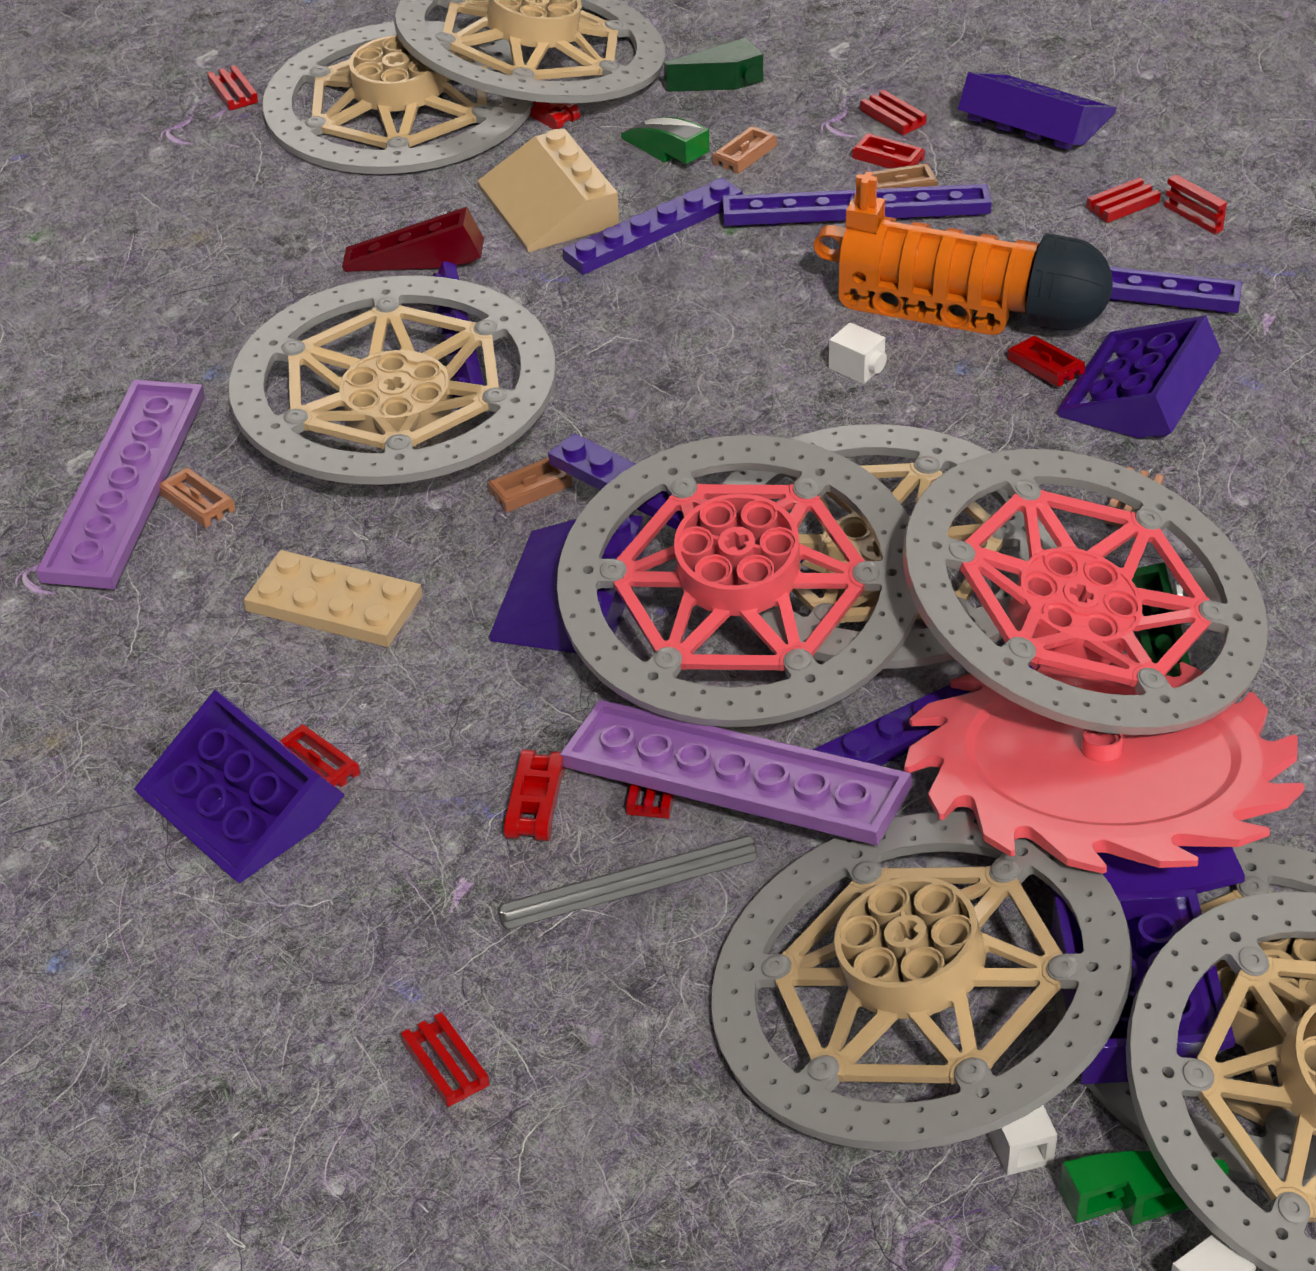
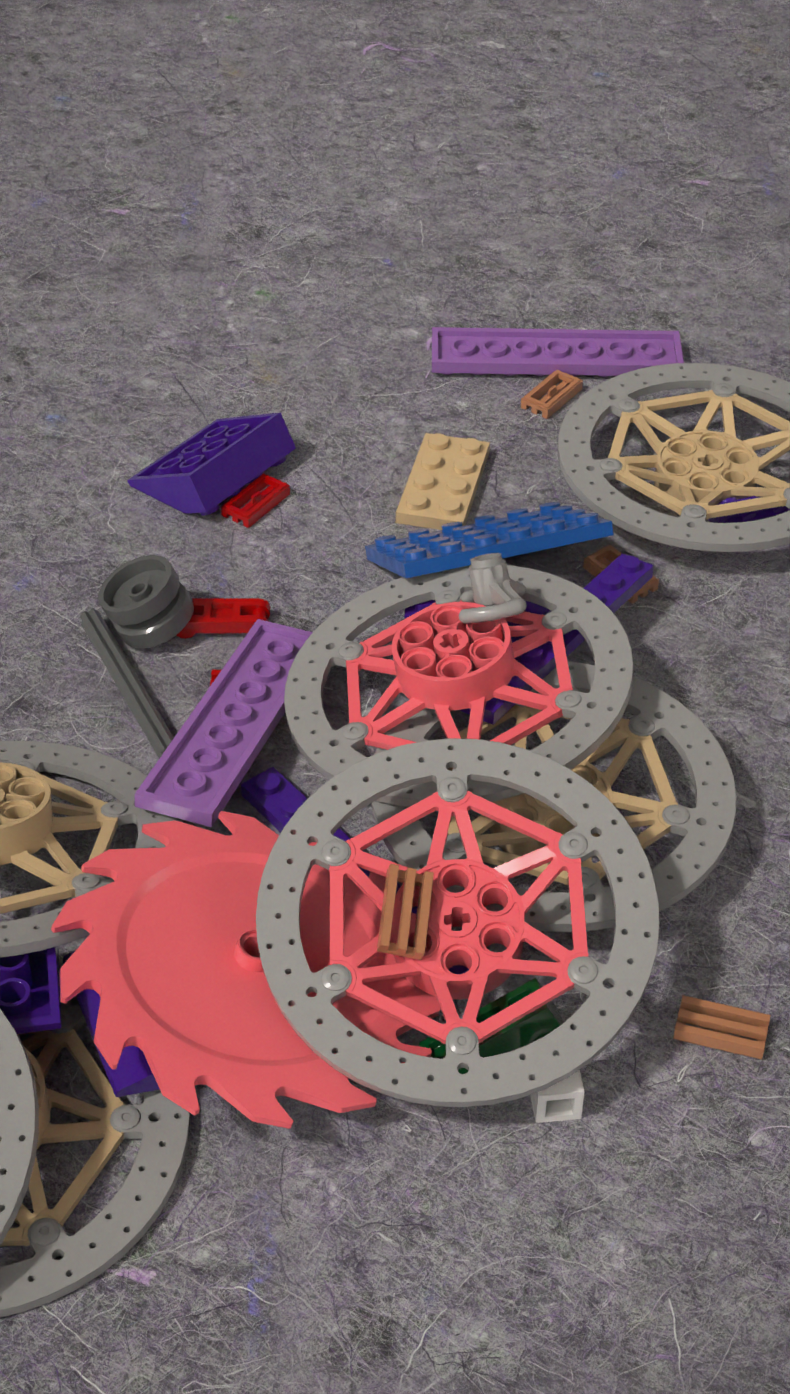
camera: 80 degrees right, 0 degrees up
none -> dark grey wheel [98,555,194,649]
none -> blue plate [365,502,614,578]
none -> nougat tile [377,864,434,960]
none -> light grey piece [459,553,527,623]

